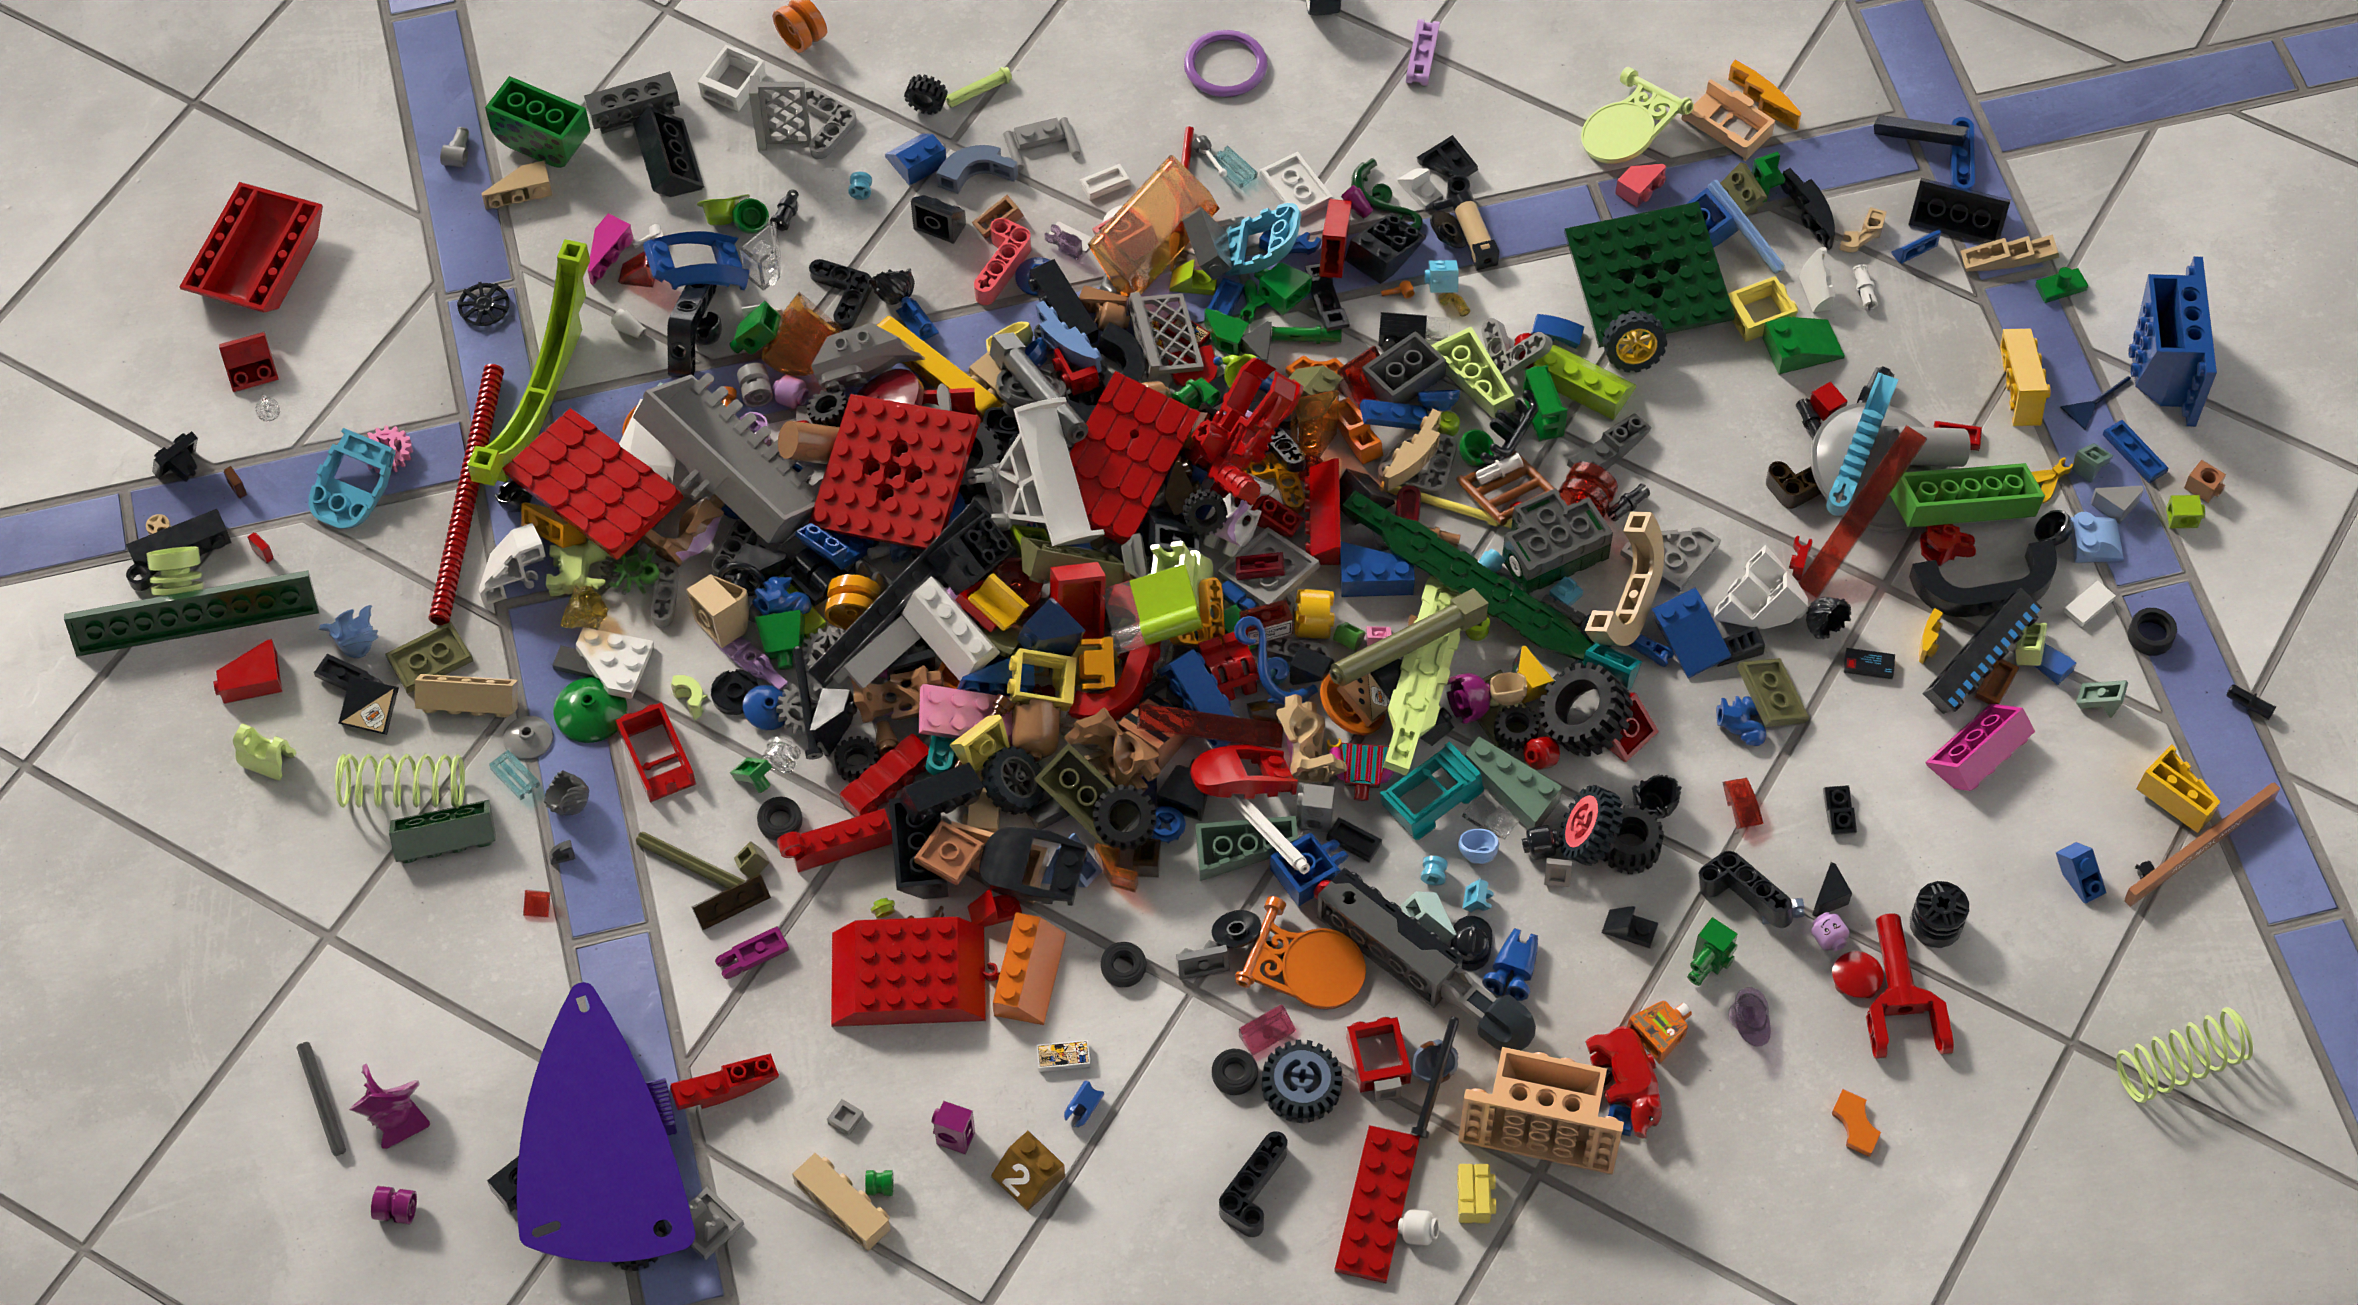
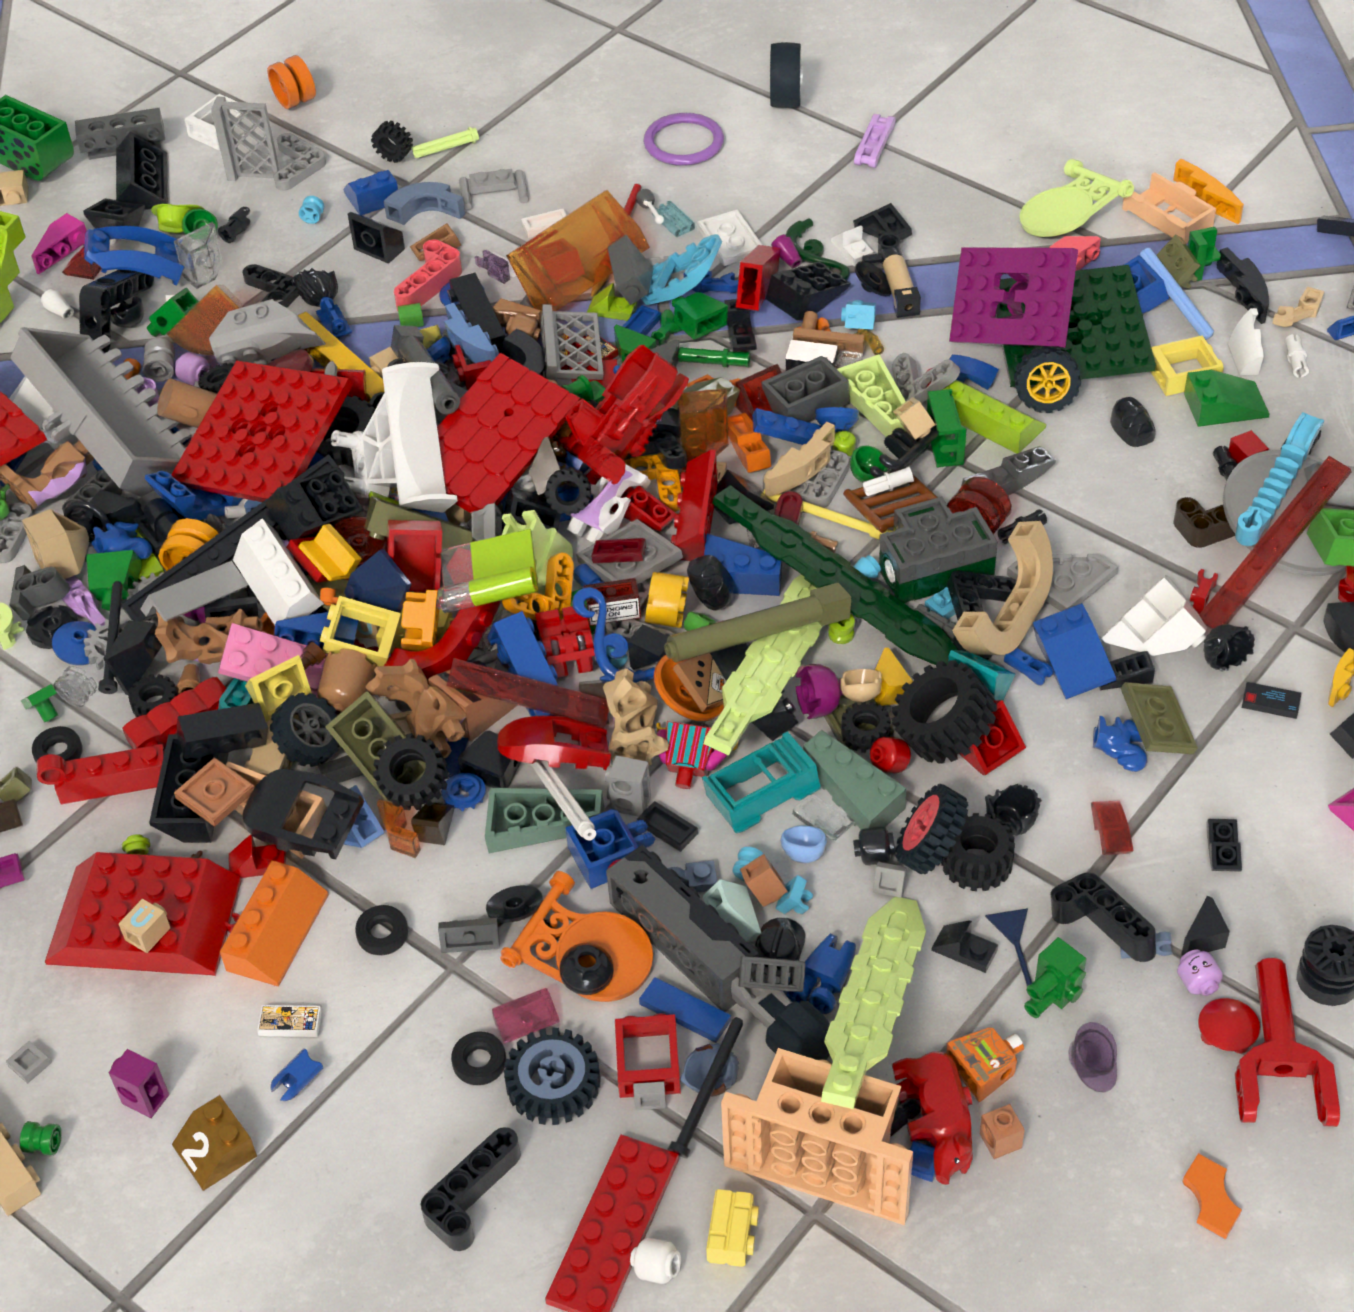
camera: 10 degrees right, 10 degrees down
none -> dark grey tile [9,565,70,621]
none -> black slope [83,198,145,229]
none -> tan brick [119,899,170,953]
none -> orange hand [320,588,339,606]
none -> bright green brick [397,303,424,327]
none -> black piece [560,943,614,995]
none -> blue tile [639,977,731,1043]
none -> sand blue plate [668,860,718,892]
none -> black piece [687,555,735,611]
none -> dark grey slope [738,956,805,992]
none -> nougat brick [740,854,788,907]
none -> medium nougat piece [793,311,864,358]
none -> yellowish green plate [821,897,926,1109]
none -> tan brick [893,397,935,440]
none -> black beam [947,570,1017,620]
none -> magenta plate [949,247,1078,348]
none -> nougat brick [979,1104,1025,1159]
none -> dark blue piece [985,908,1032,986]
none -> black piece [1110,397,1156,447]

